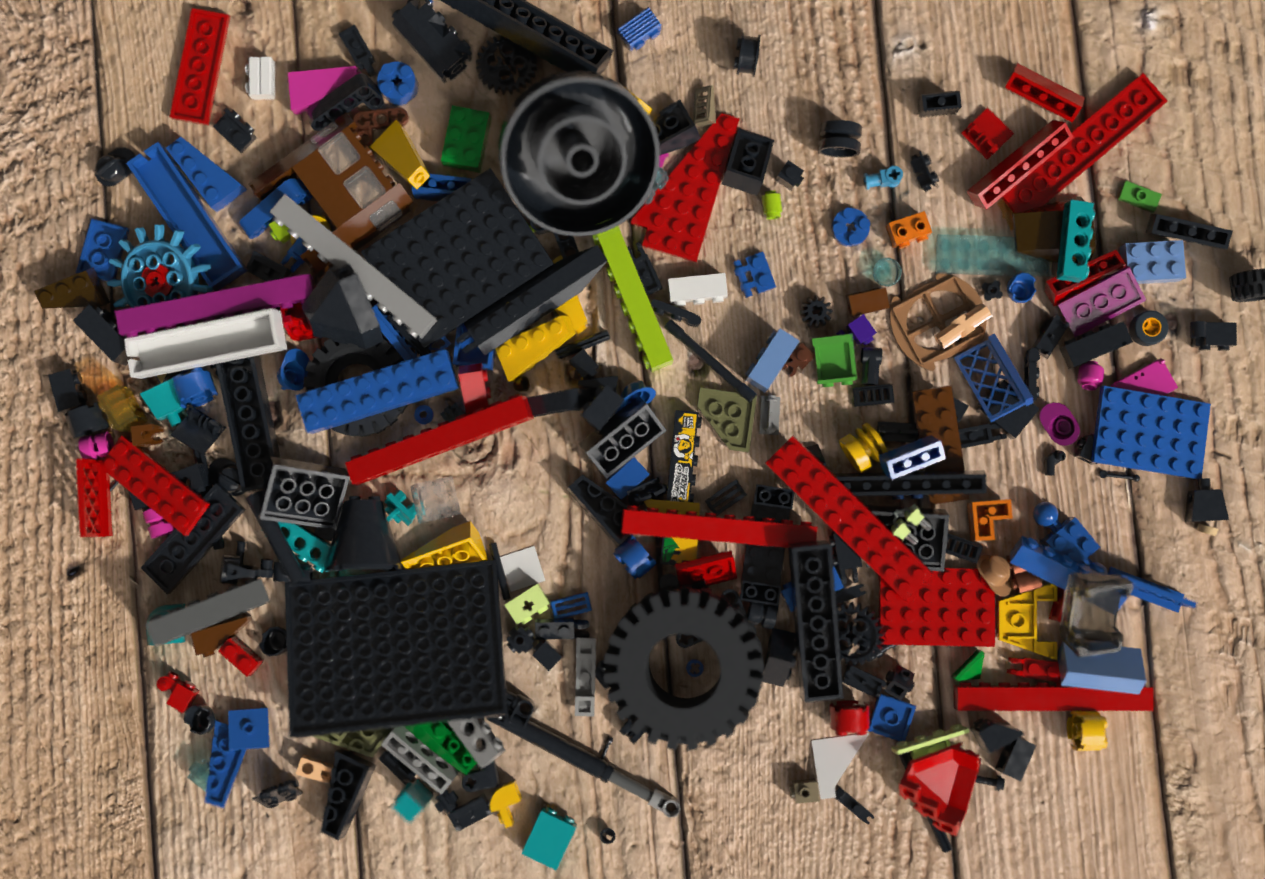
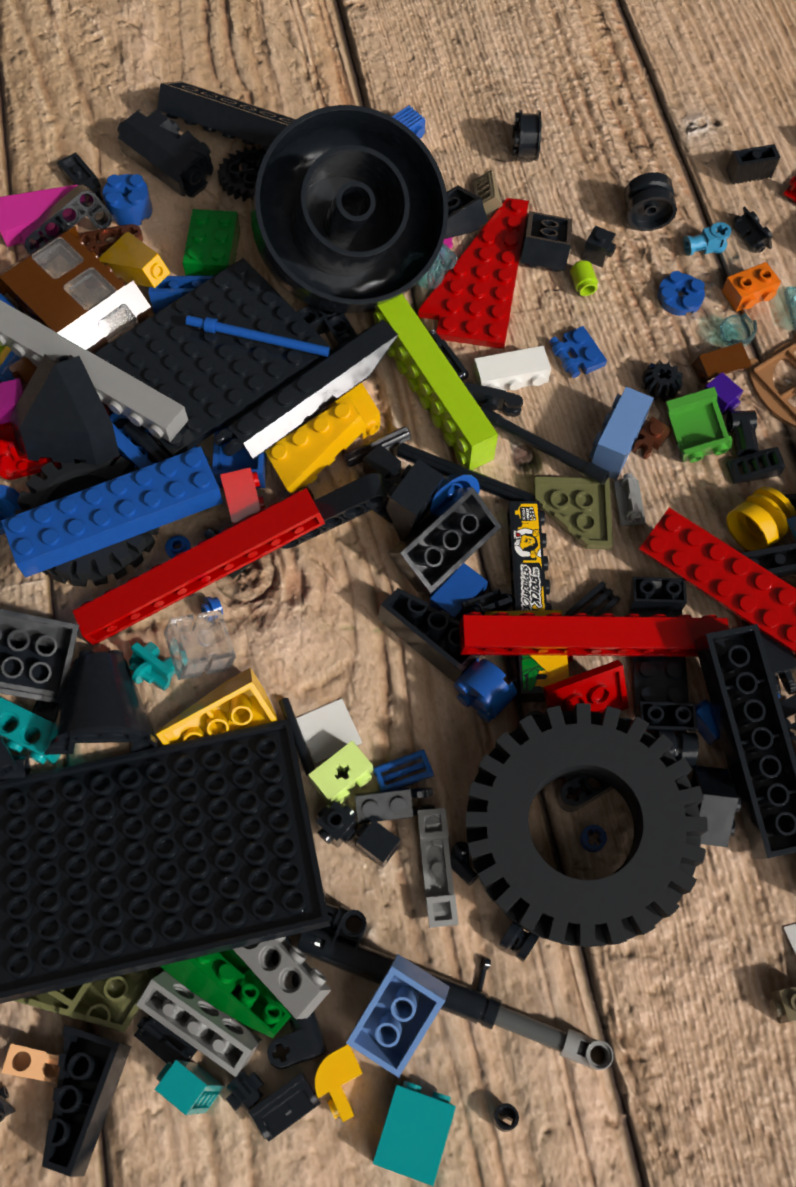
camera: 10 degrees left, 20 degrees down
none -> blue bar [186,315,330,357]
none -> blue plate [201,596,223,622]
none -> medium blue brick [346,954,450,1078]
none -> black axle [397,443,535,501]

